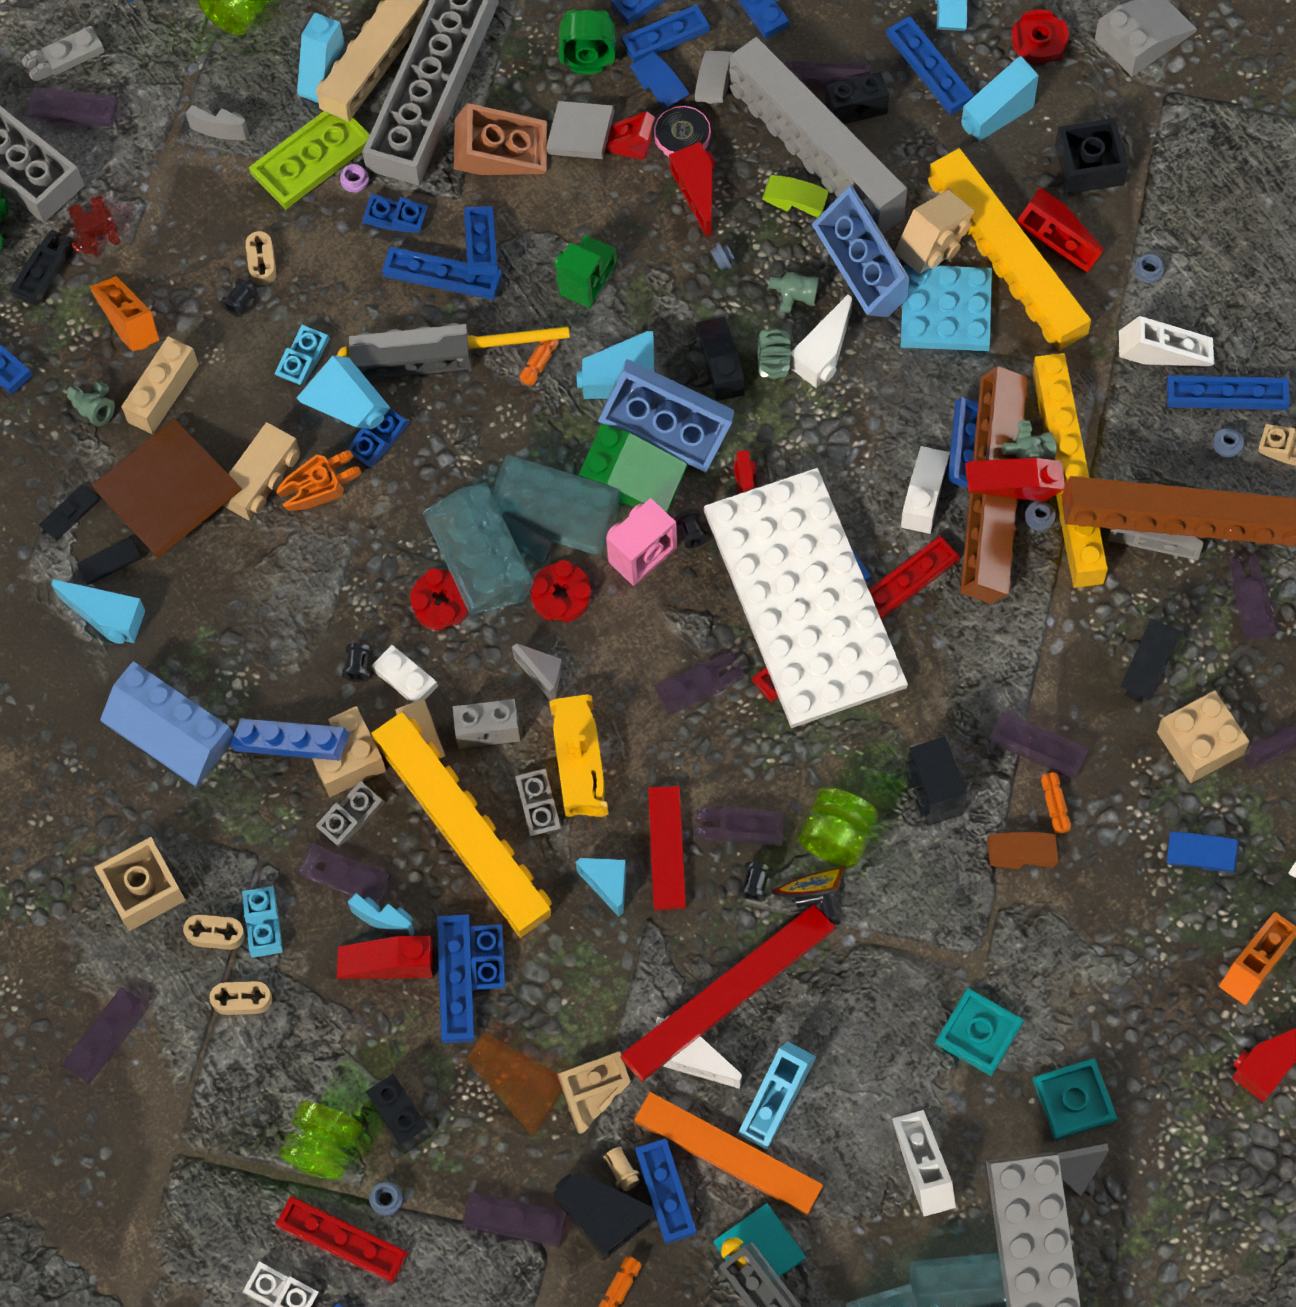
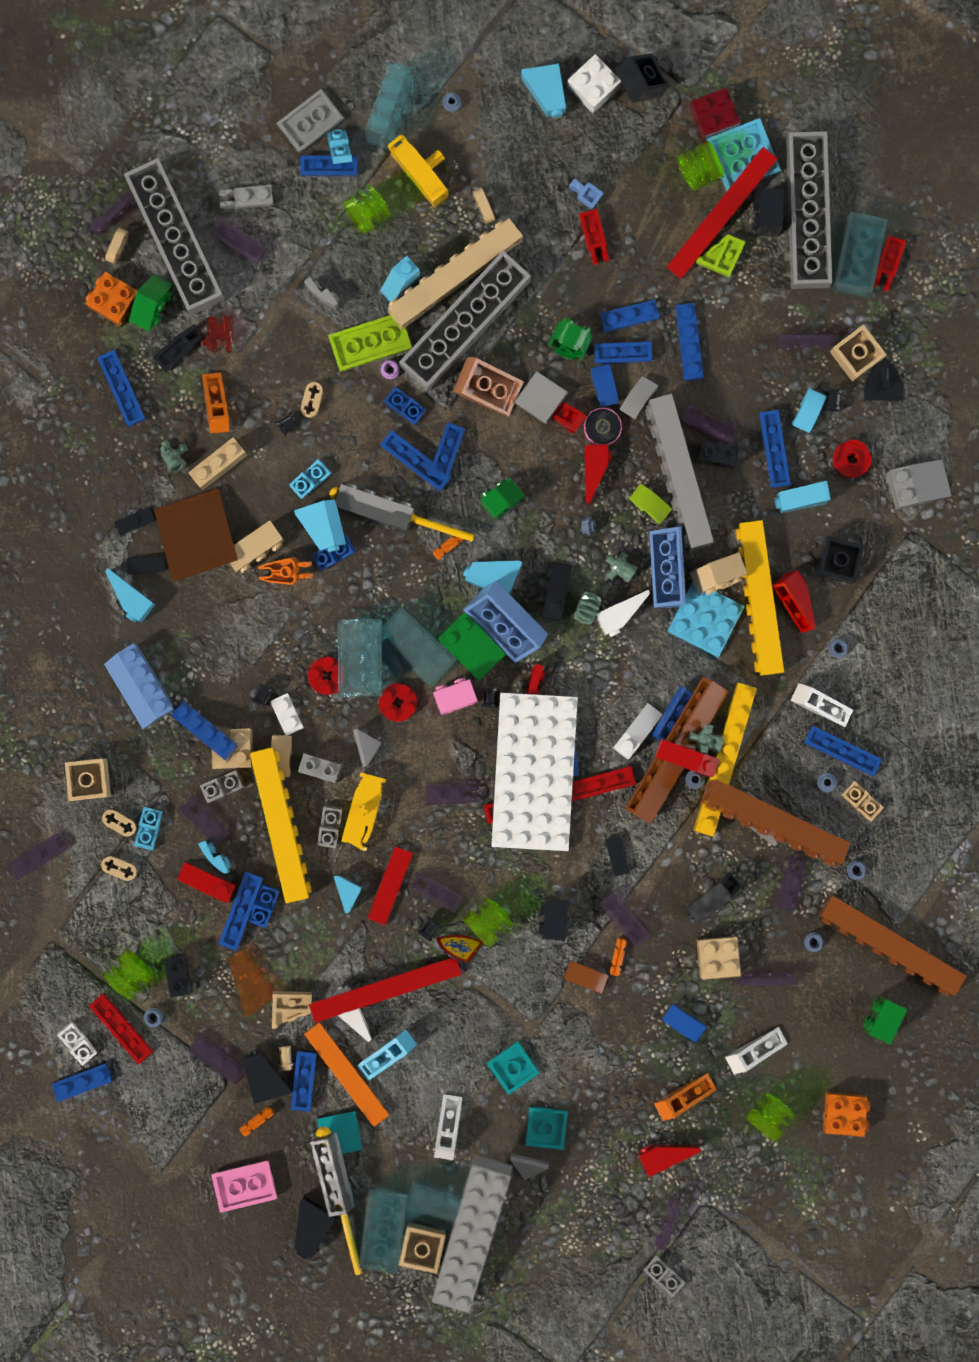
camera: 25 degrees right, 20 degrees up
none -> black piece [605,835,630,876]

